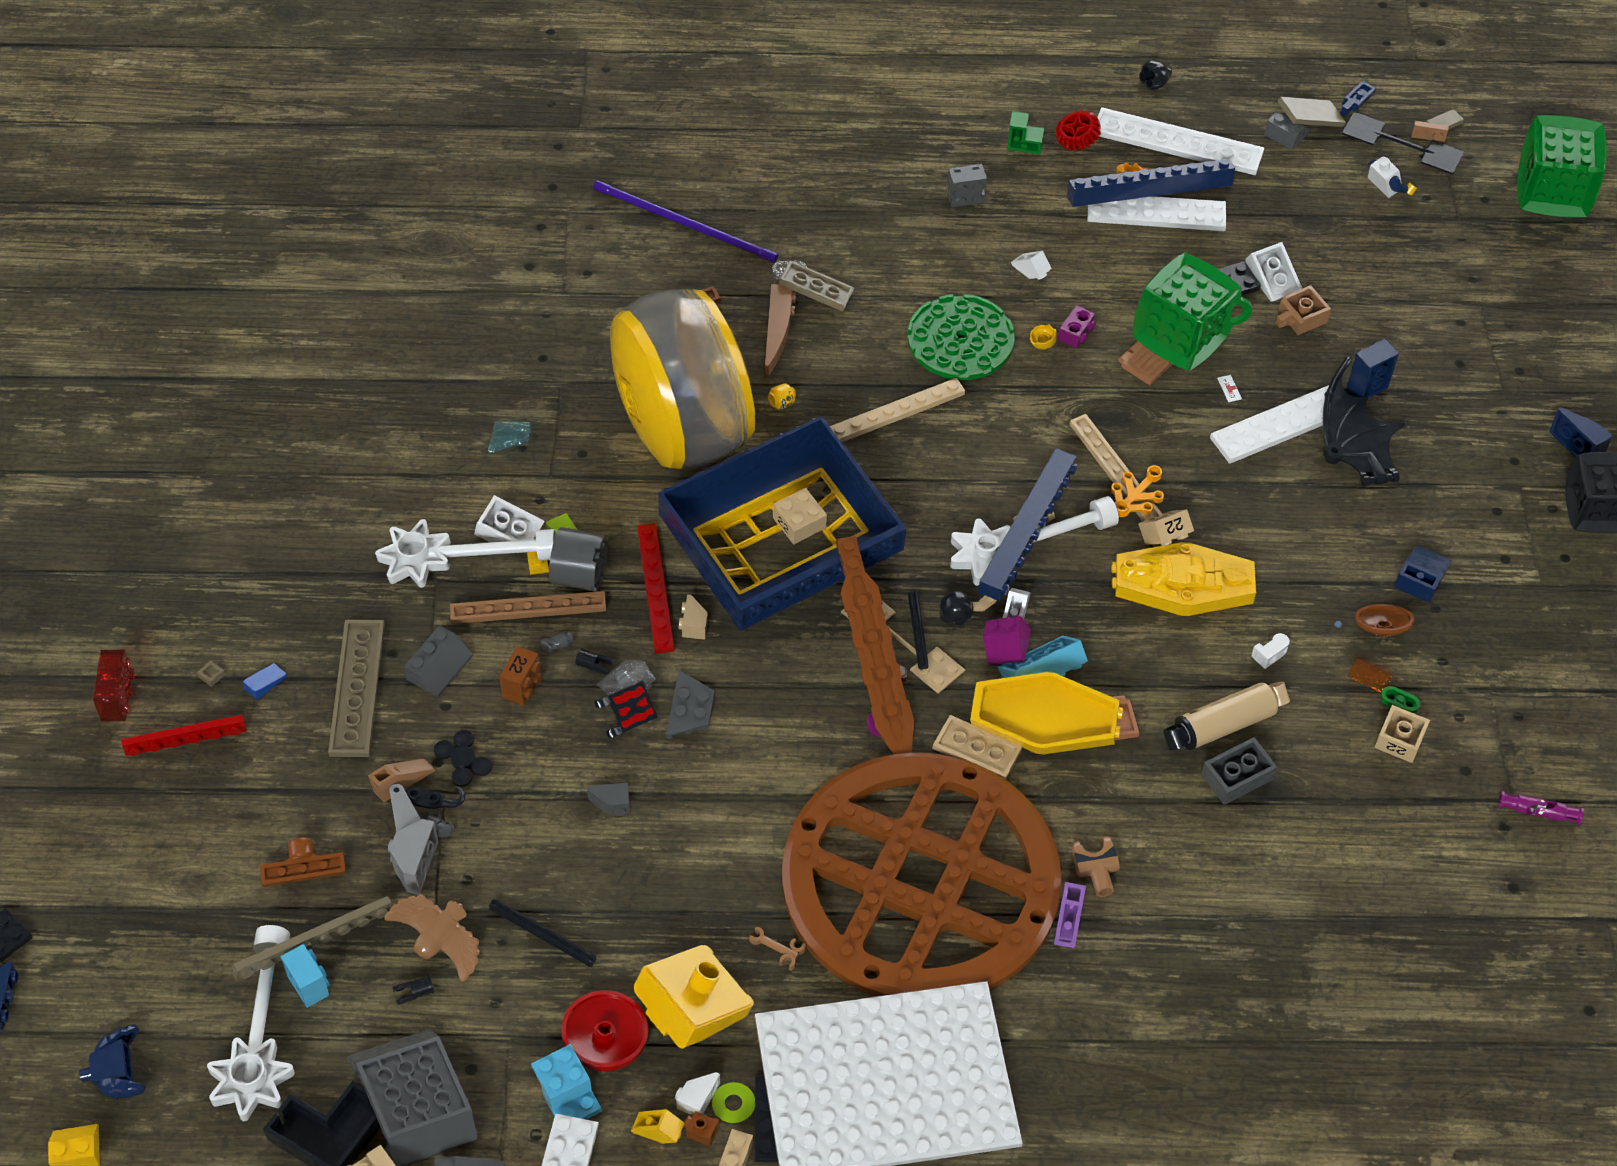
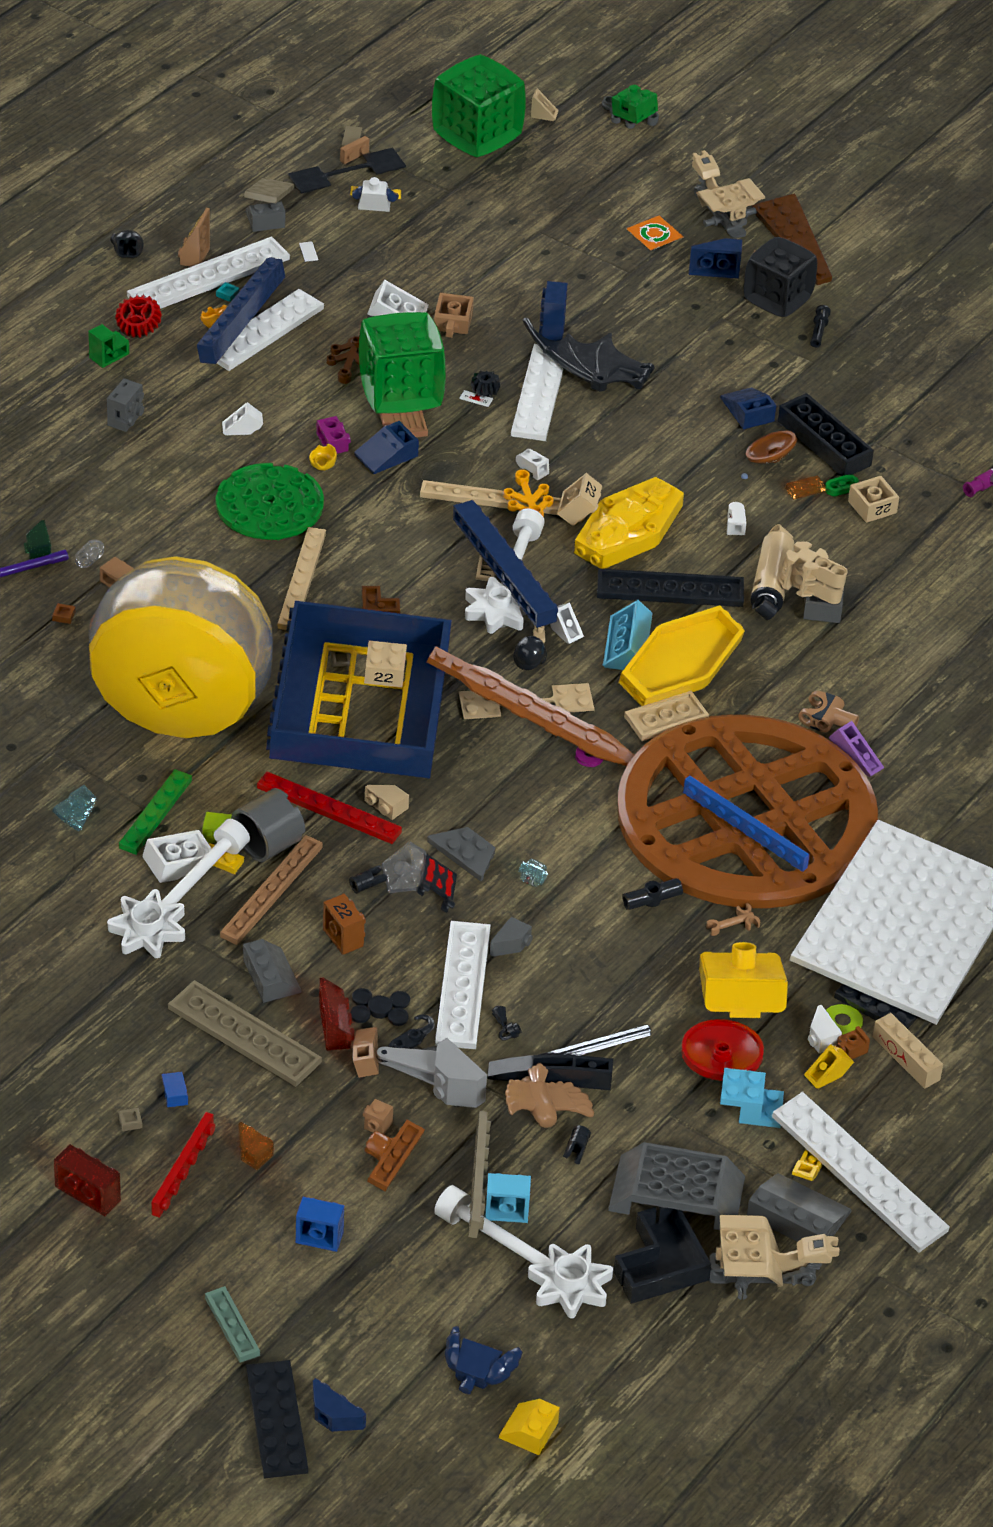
camera: 55 degrees left, 10 degrees down
dark grey arm [540,631,574,653] -> none
dark tan tile [778,261,854,312] -> none
black axle [908,591,929,670] -> none
magenta slope [983,616,1031,665] -> none
dark blue hinge [1340,81,1376,117] -> none
none -> clear green slope [23,520,51,560]
none -> green plate [119,769,192,855]
none -> medium nougat slope [178,208,210,267]
none -> sand green plate [205,1286,260,1363]
none -> teal plate [216,282,240,302]
none -> clear orange slope [238,1122,274,1170]
none -> blue brick [296,1197,344,1252]
none -> white sticker [299,242,318,262]
none -> clear red slope [319,977,354,1051]
none -> dark blue slope [354,421,419,474]
none -> reddish brown plate [362,586,400,614]
none -> medium nougat brick [363,1099,393,1134]
none -> white plate [435,921,490,1049]
none -> black gear [471,370,500,398]
none -> black slope [487,1054,614,1091]
none -> black piece [492,1005,522,1041]
none -> white leg [516,449,549,480]
none -> clear light blue head [518,858,549,887]
none -> black plate [597,568,744,607]
none -> black piece [622,878,683,910]
none -> orange sticker [626,215,683,250]
none -> blue plate [683,775,809,872]
none -> black brick [778,393,874,476]
none -> tan connector [780,542,847,604]
none -> black pin [810,305,831,348]

